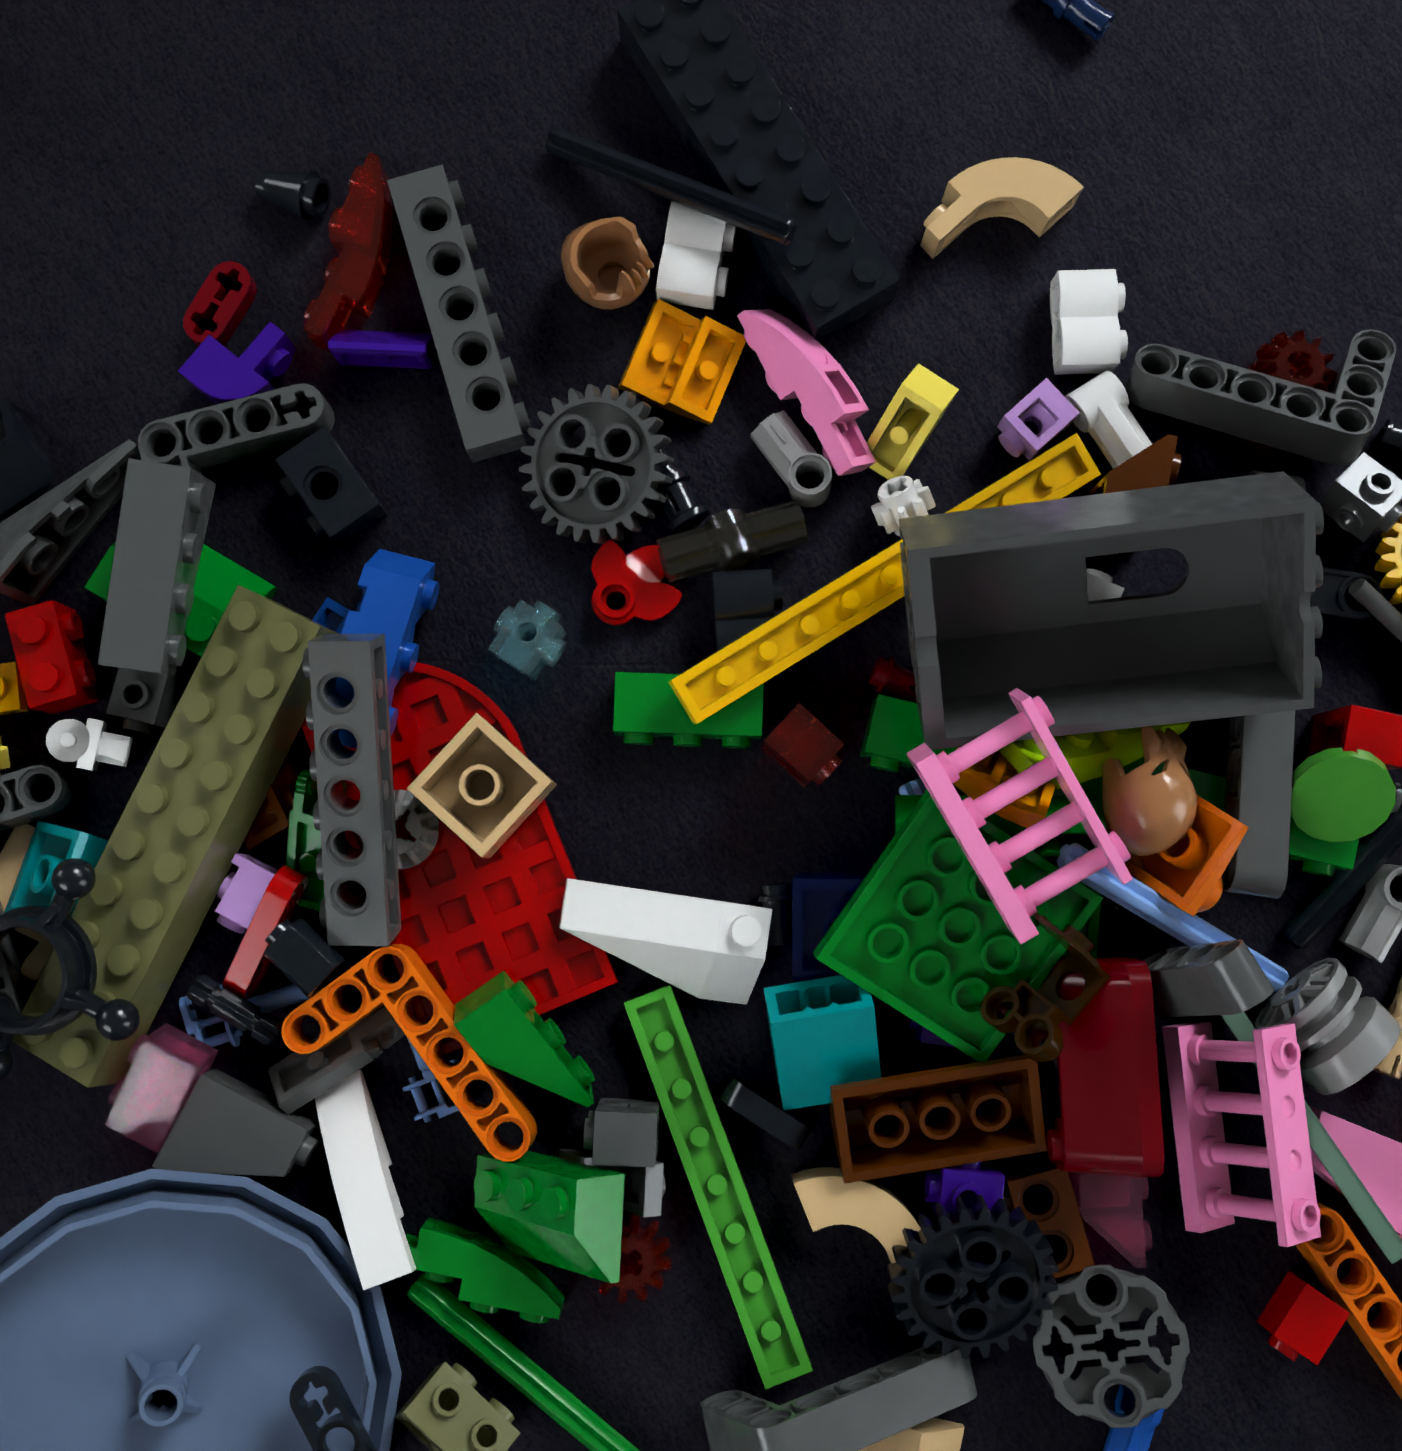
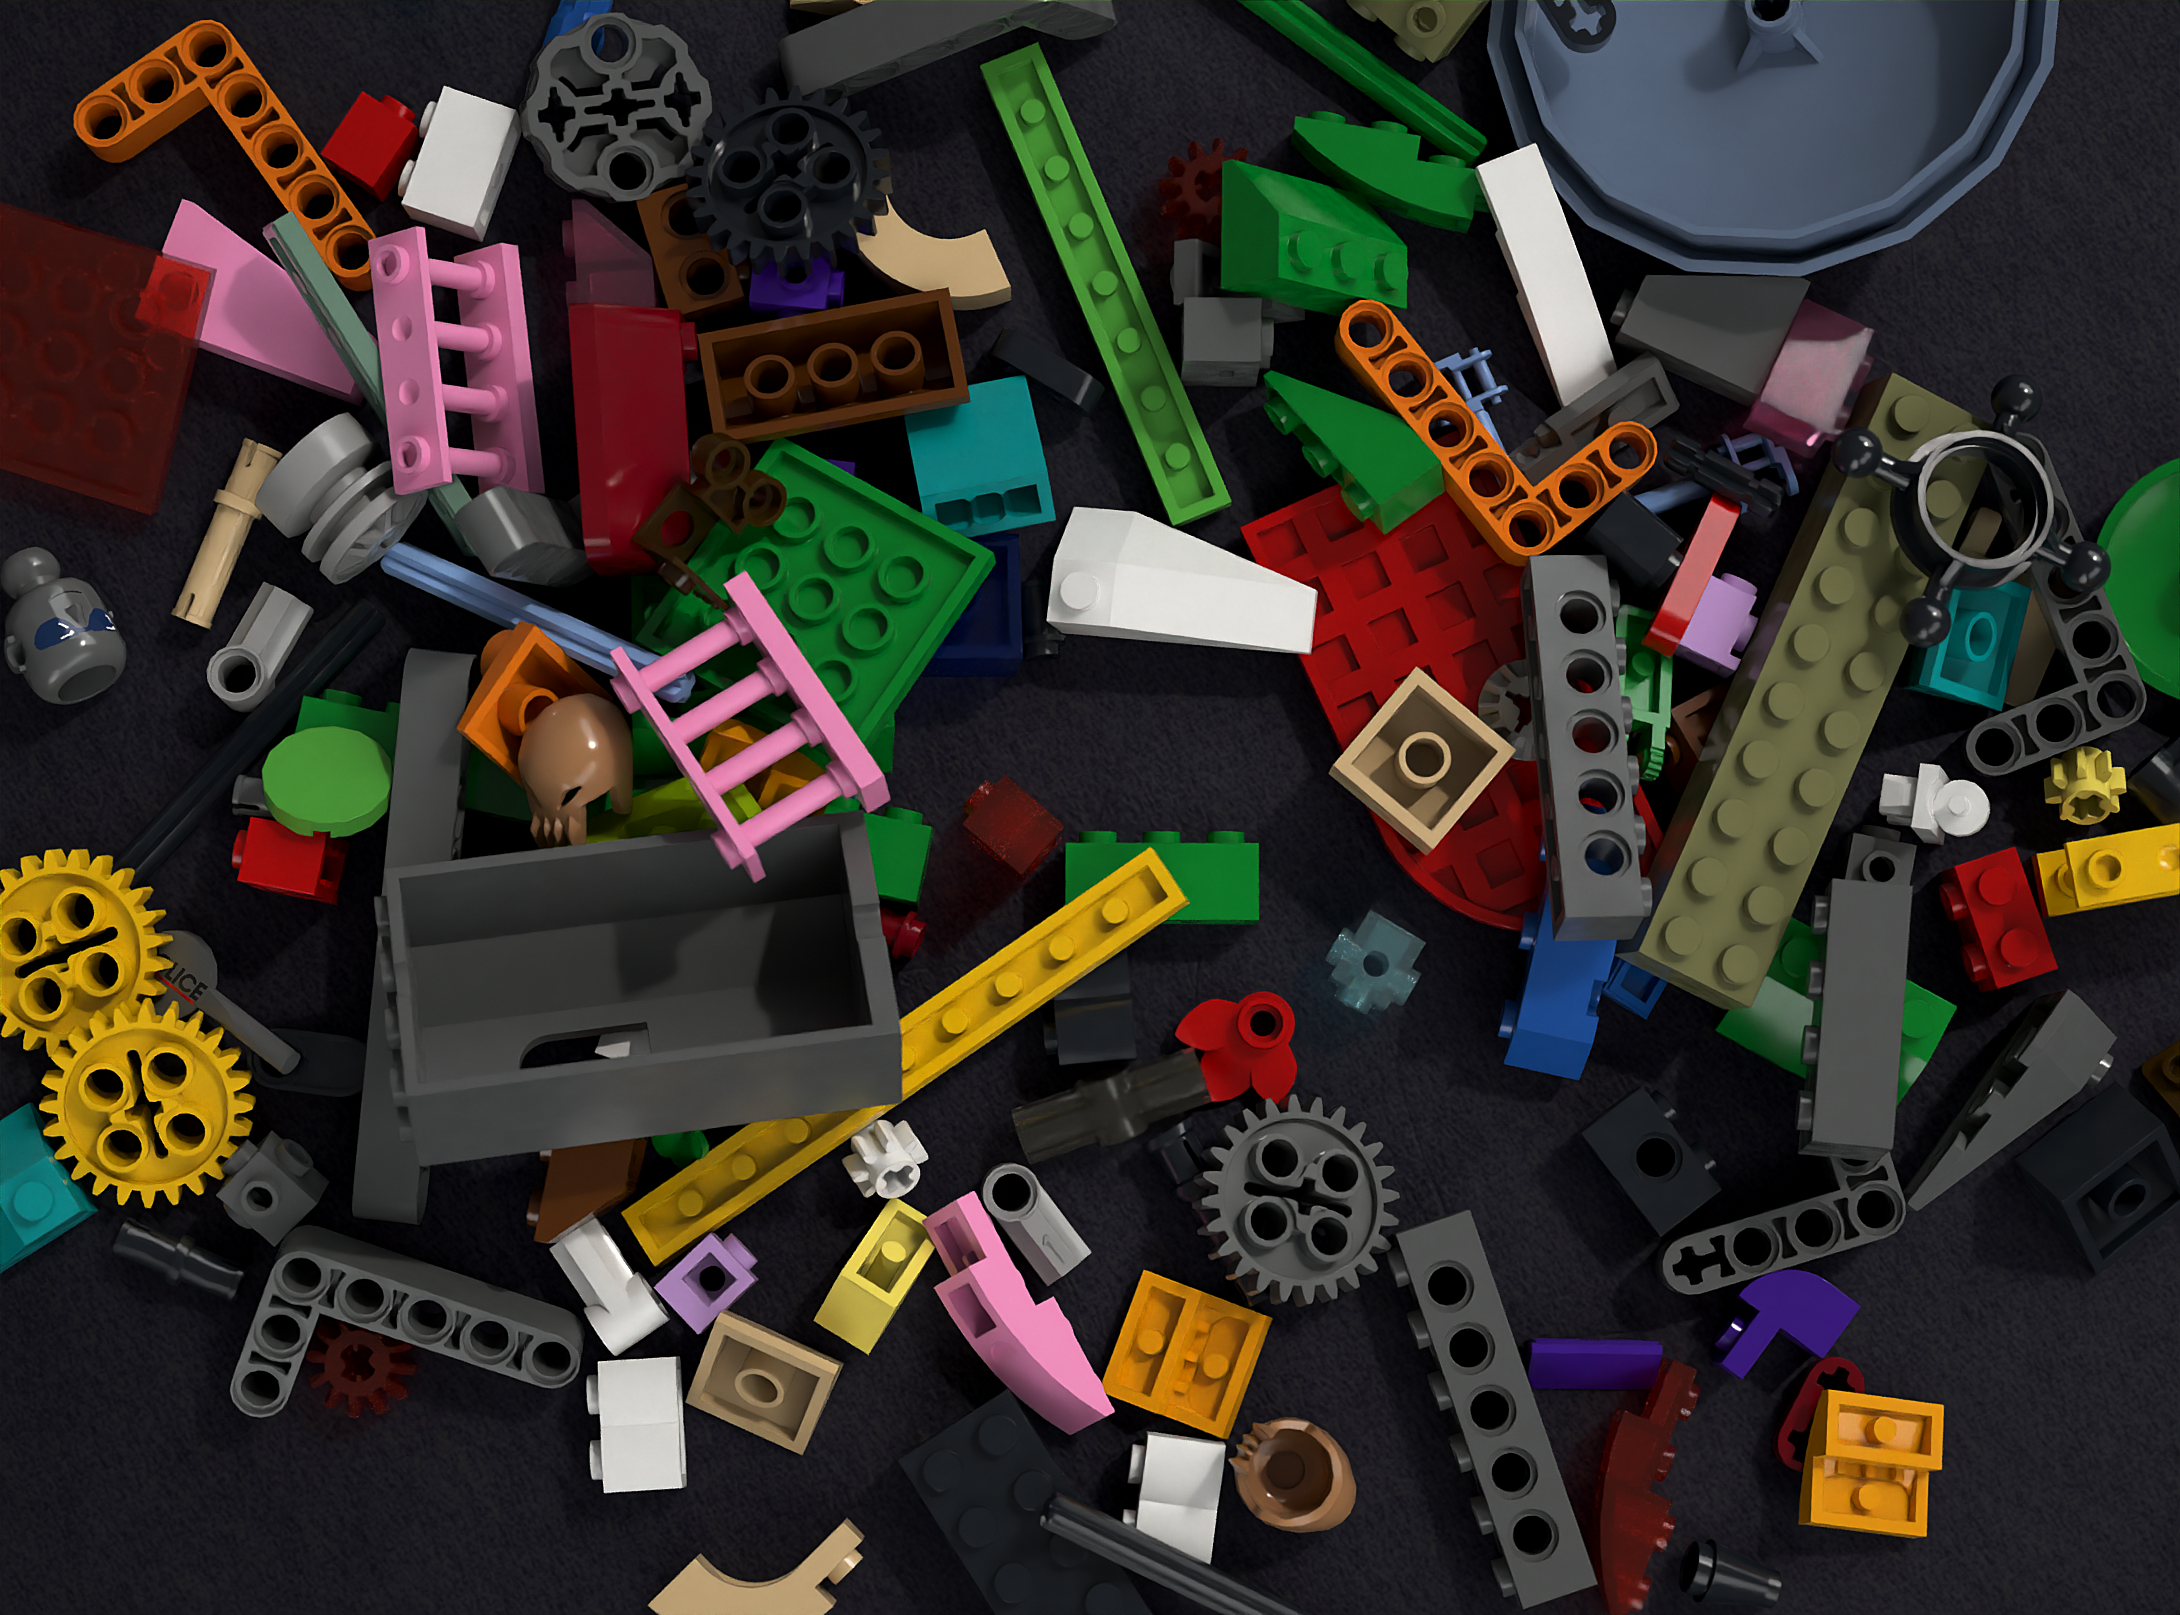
camera: 175 degrees right, 0 degrees up
none -> white brick [398,86,522,242]
none -> tan slope [685,1310,844,1455]
none -> light orange slope [1798,1389,1944,1538]

